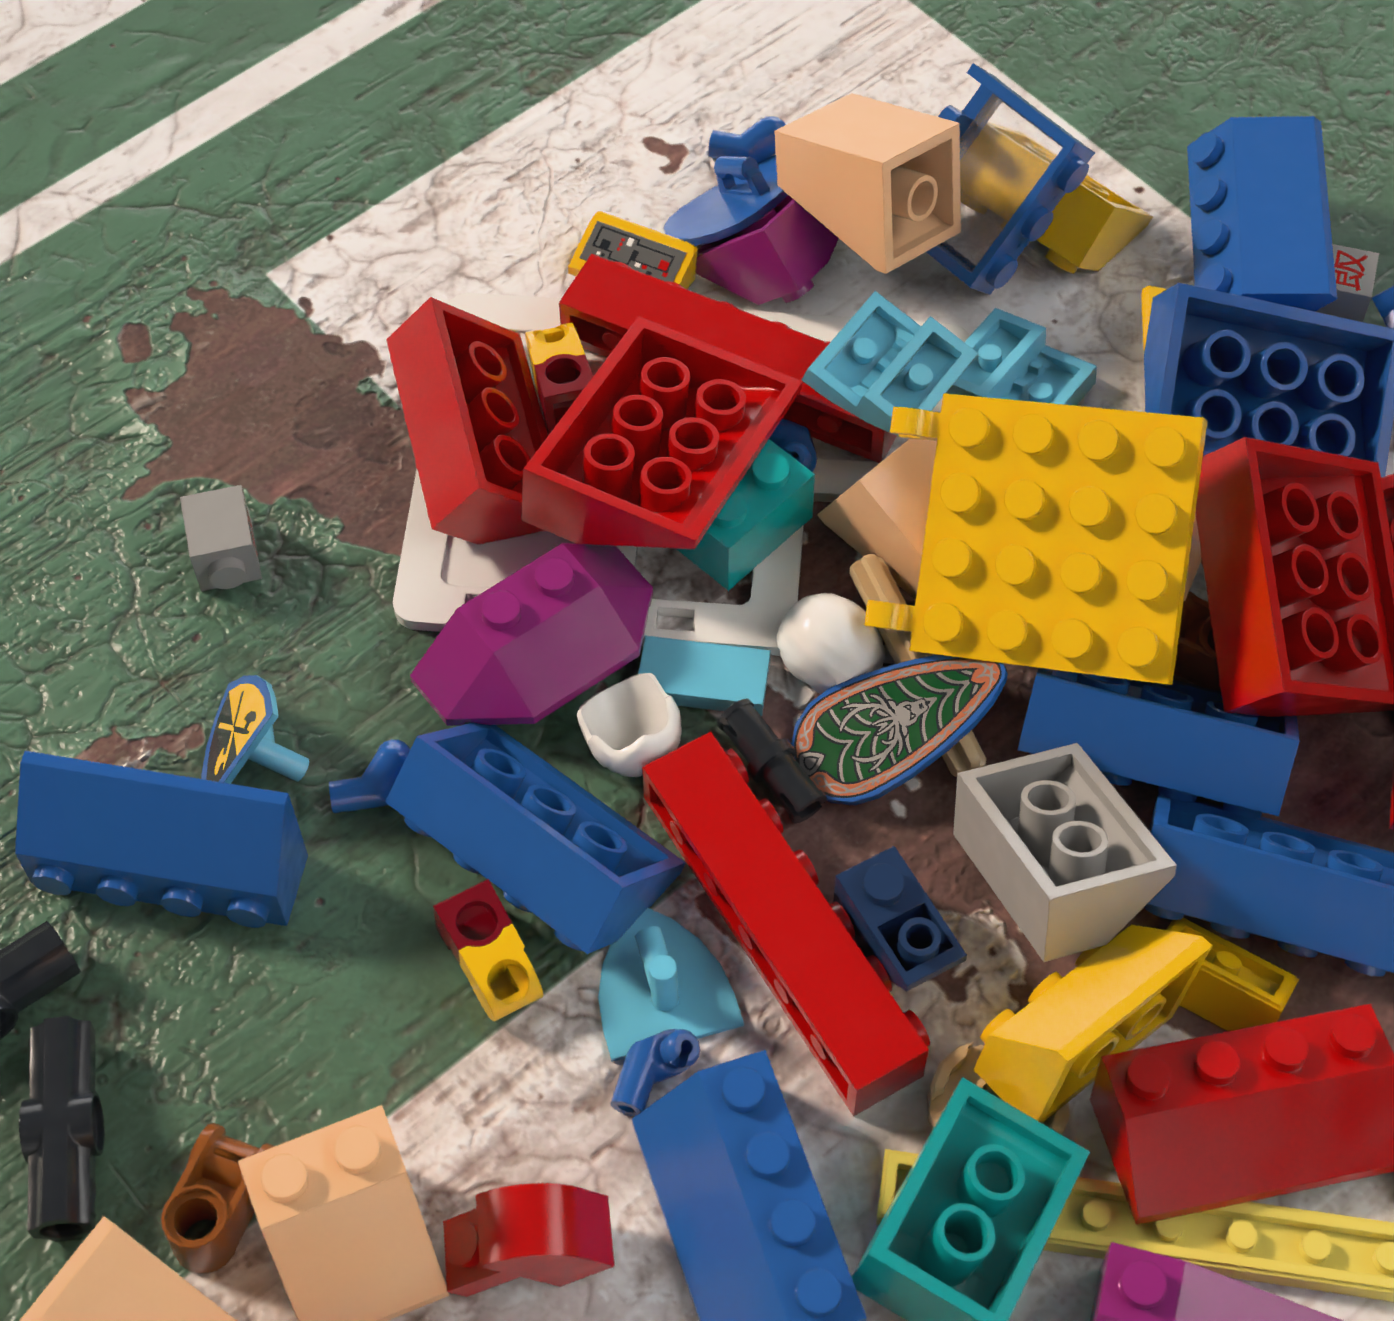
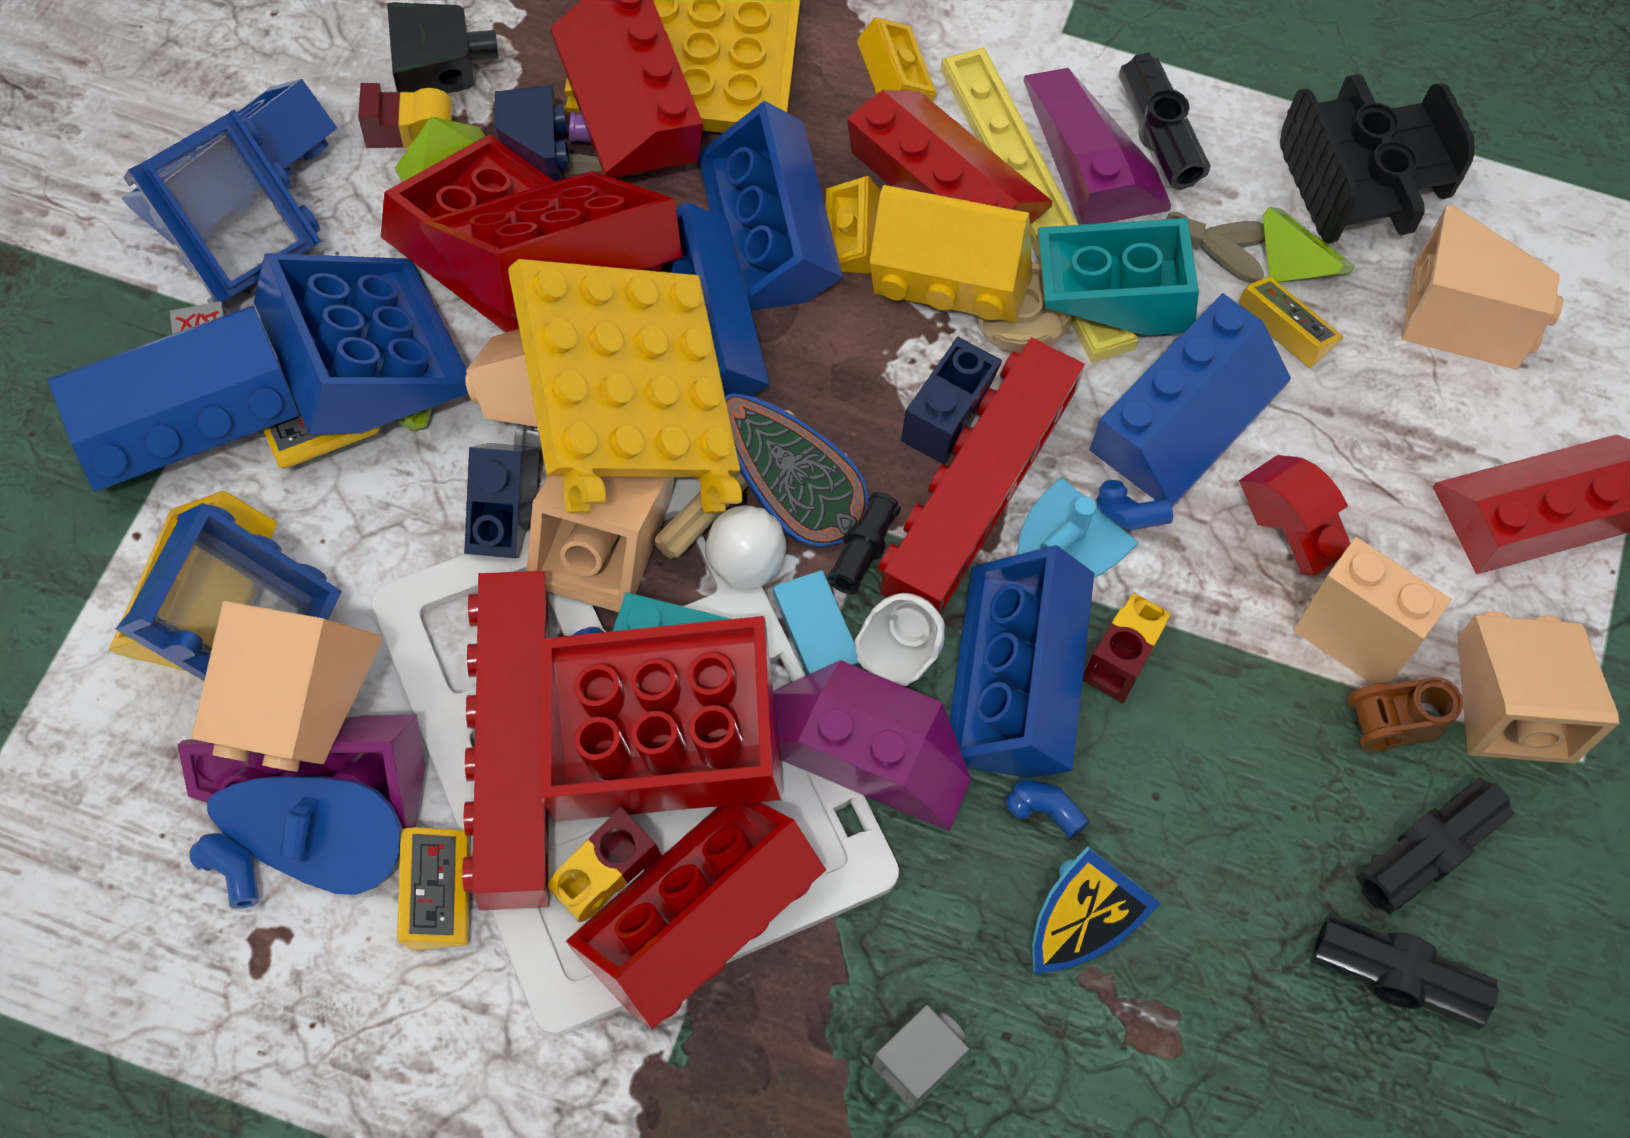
camera: 125 degrees left, 5 degrees up
blue slope [15,751,308,928] -> none
medium azure slope [801,291,978,439] -> none
medium azure slope [946,308,1097,406] -> none
light grey slope [953,743,1177,962] -> none

